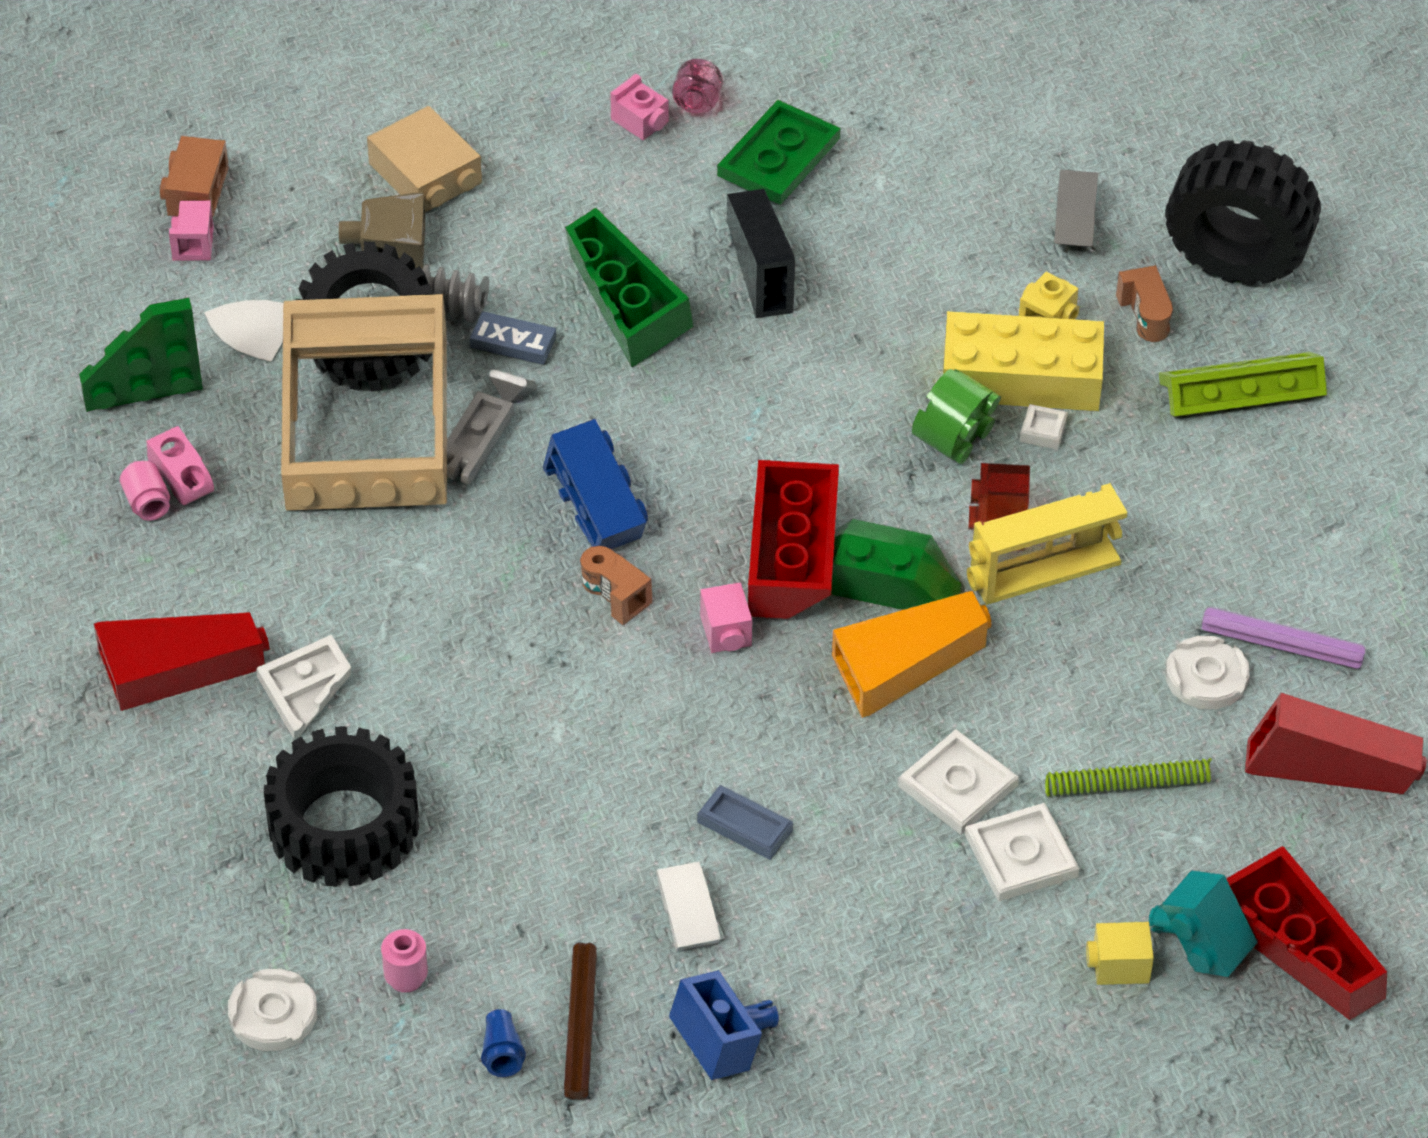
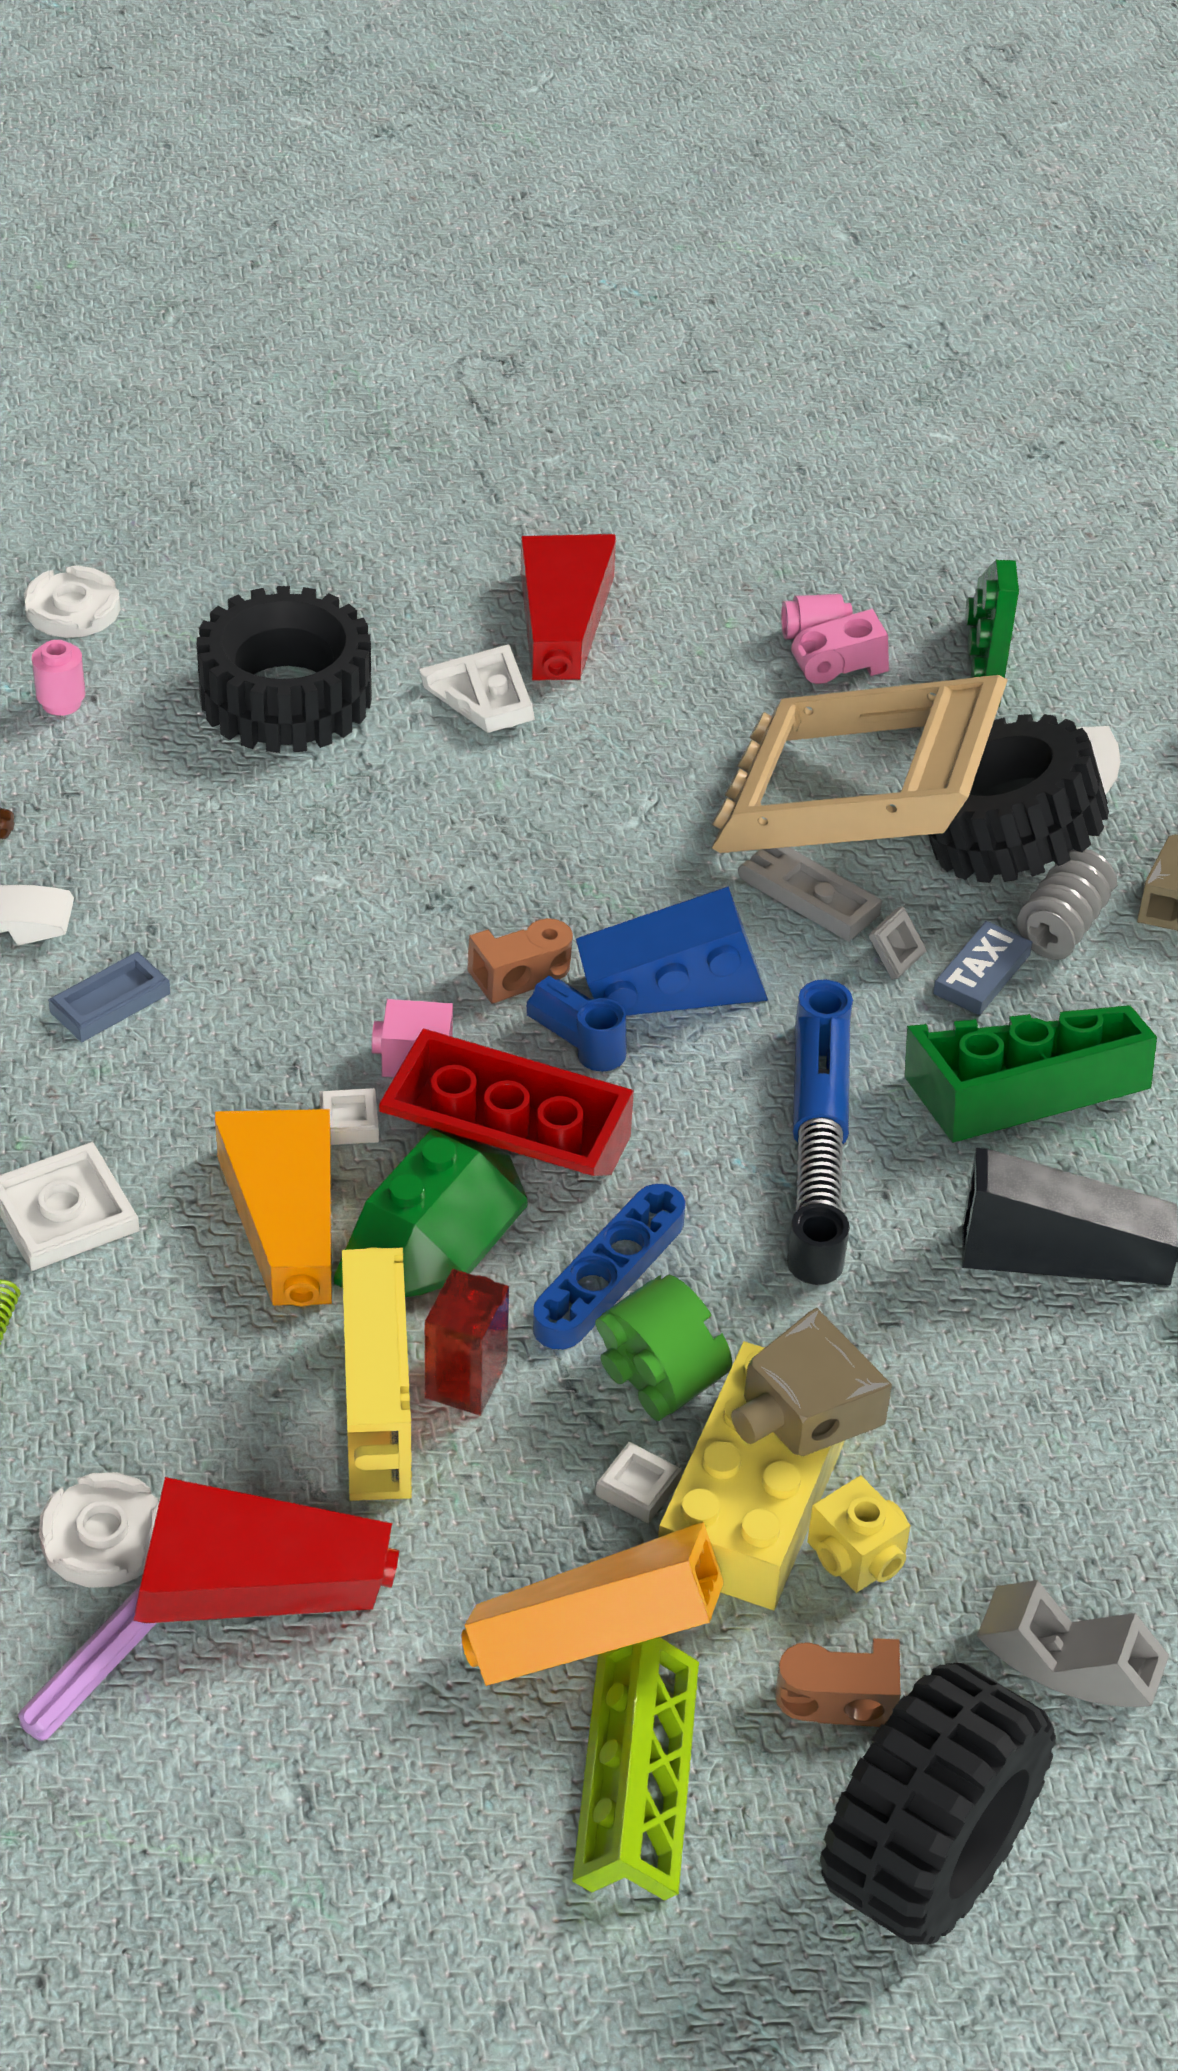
camera: 105 degrees right, 5 degrees down
none -> red slope [133,1477,399,1623]
none -> white tile [319,1088,379,1145]
none -> light orange slope [461,1522,724,1686]
none -> blue piece [526,976,627,1072]
none -> blue beam [533,1184,685,1350]
none -> dark tan torso [731,1308,892,1456]
none -> piece [787,979,853,1285]

